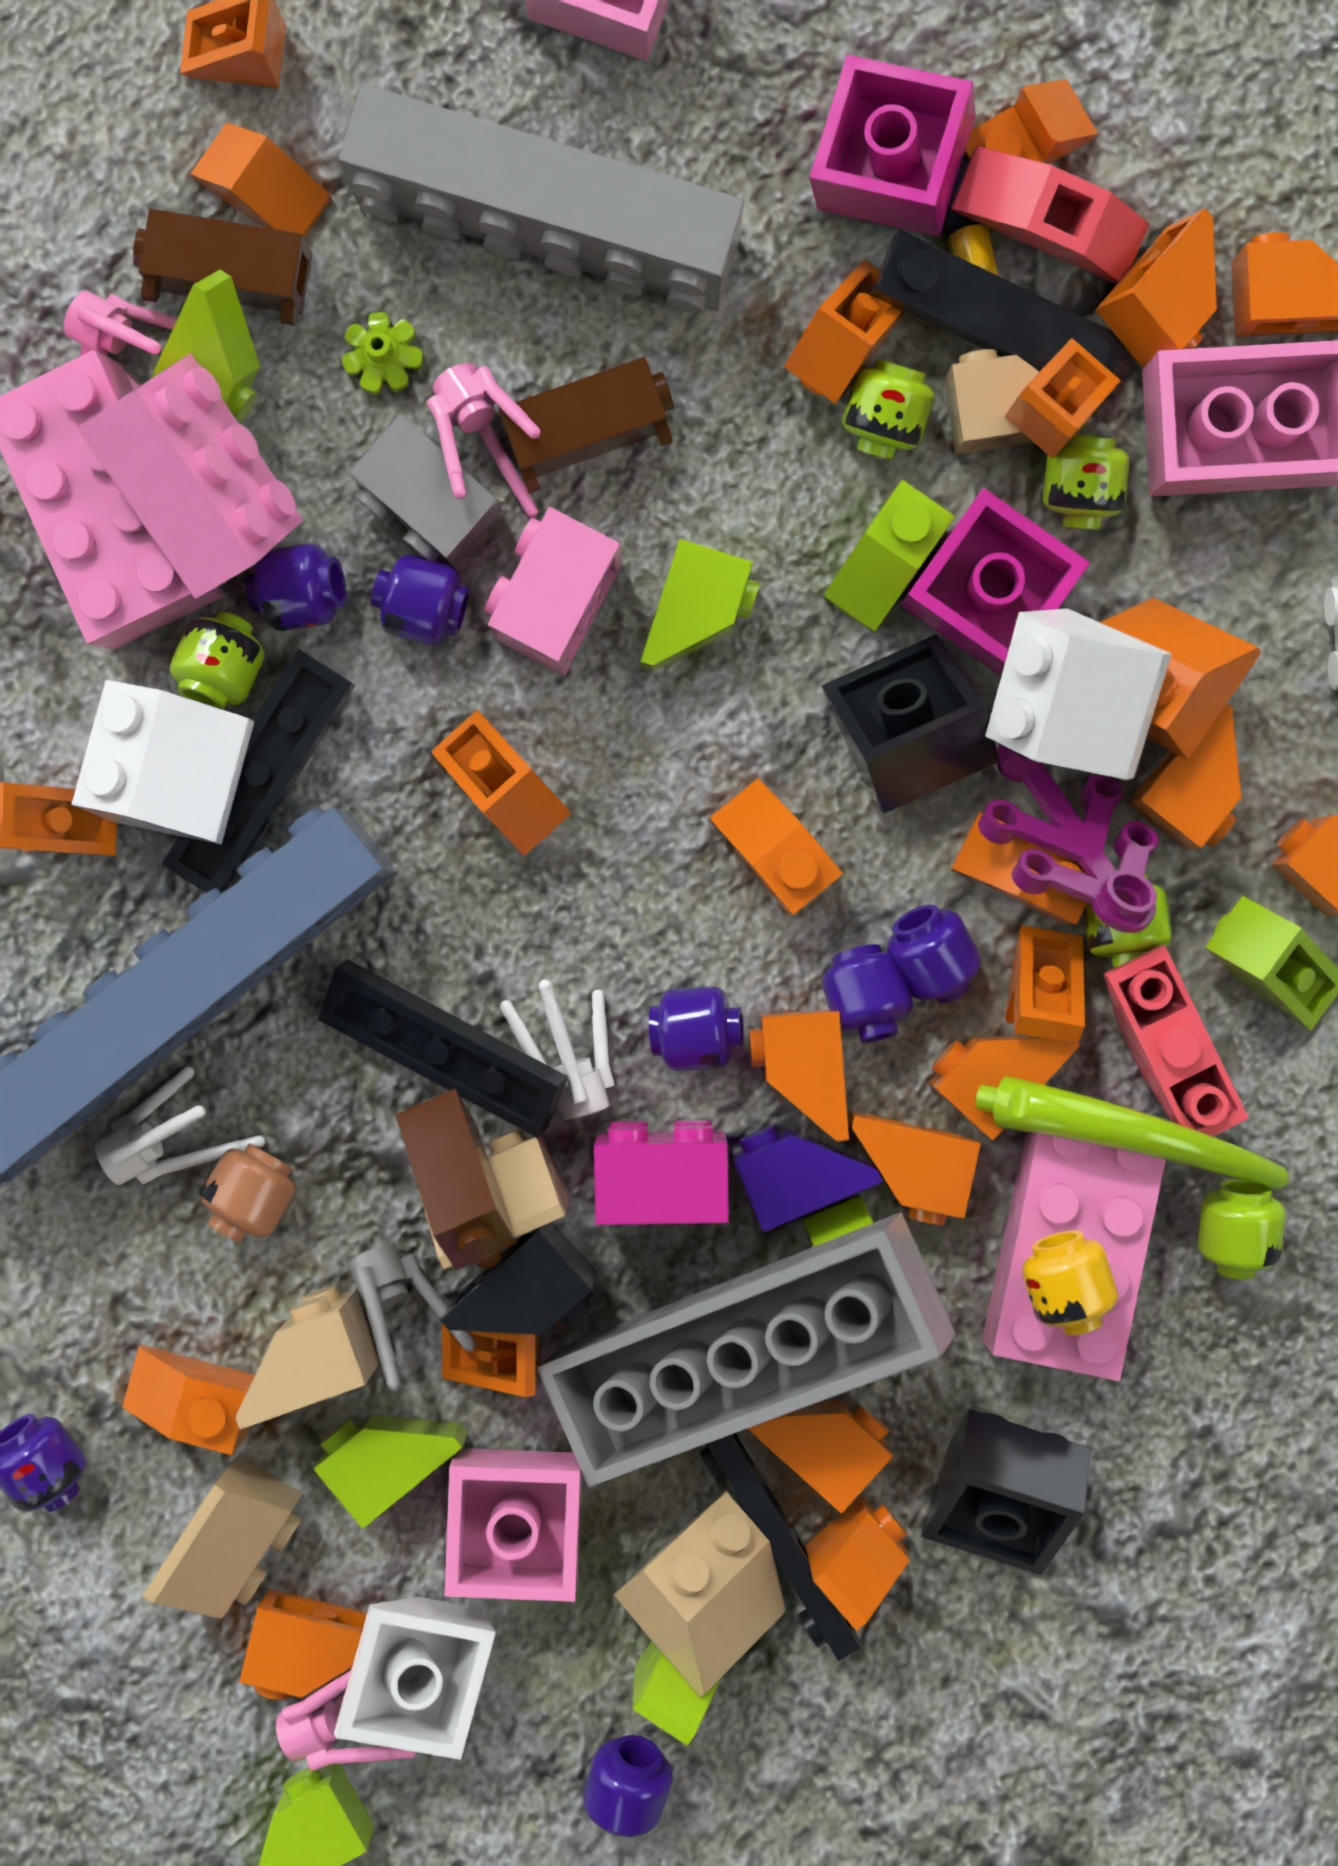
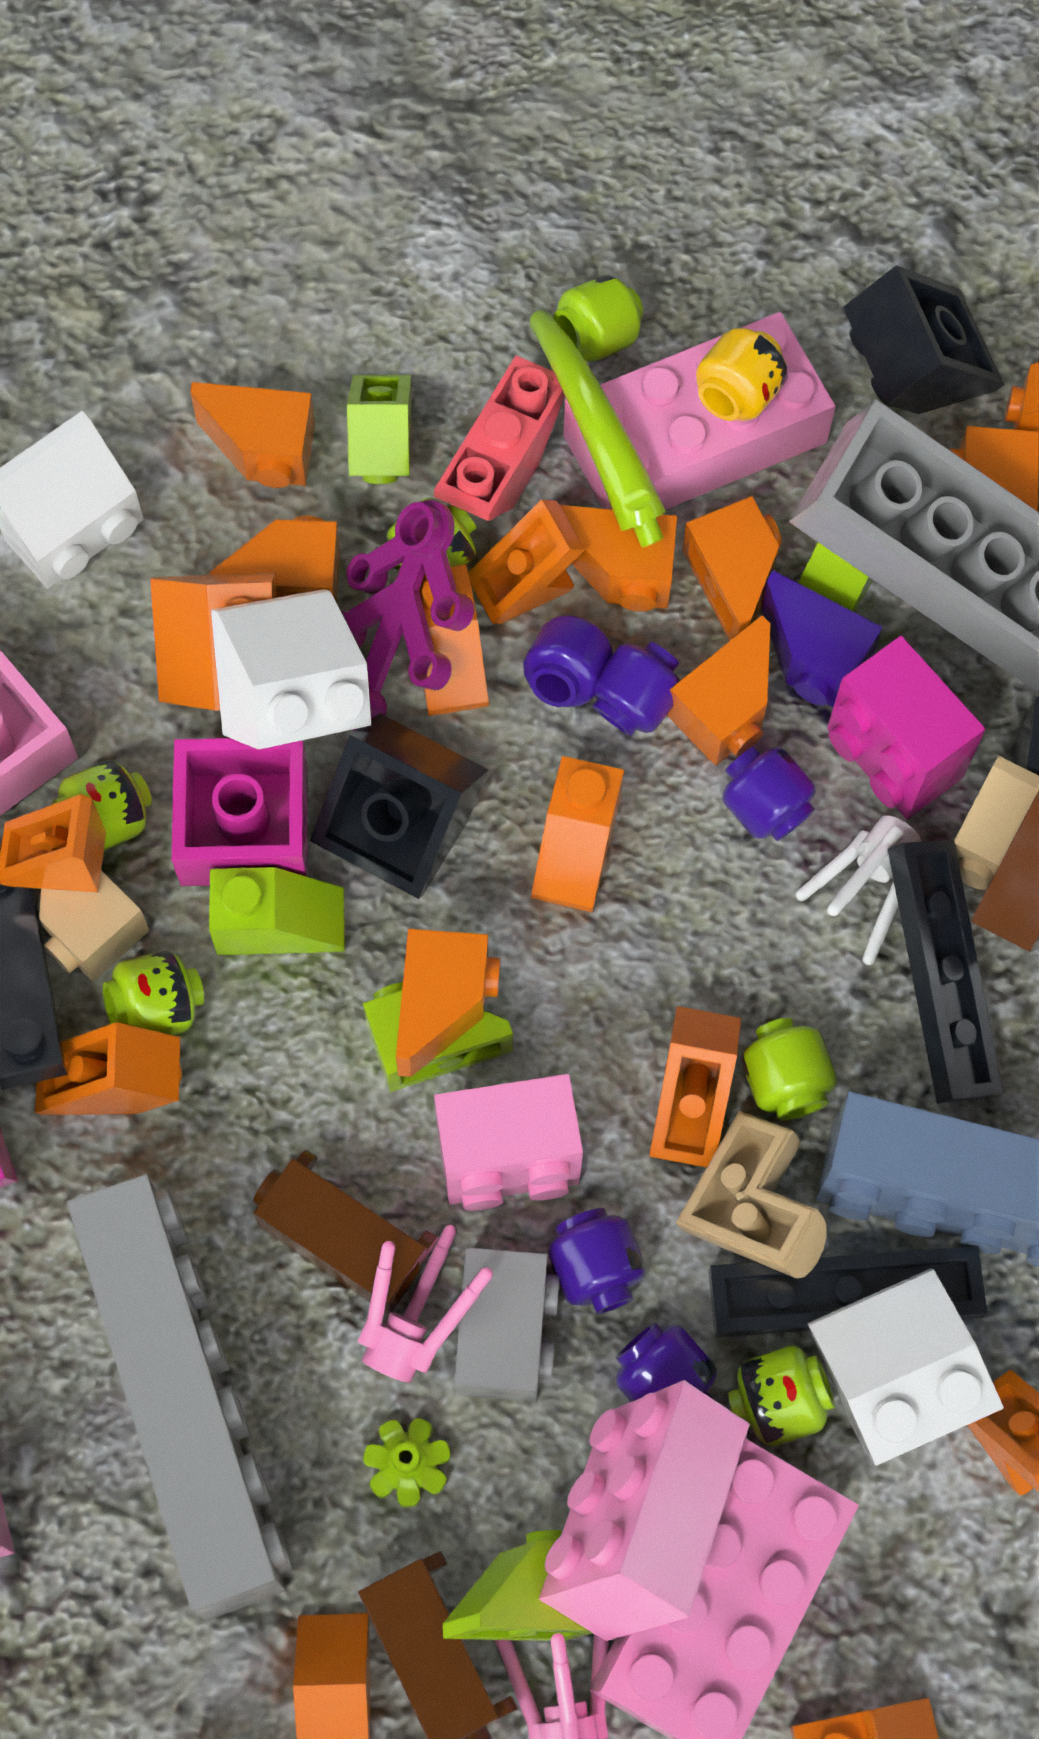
camera: 125 degrees left, 20 degrees down
none -> orange slope [396,929,501,1077]
none -> tan brick [676,1111,827,1279]
none -> lime head [741,1018,838,1121]

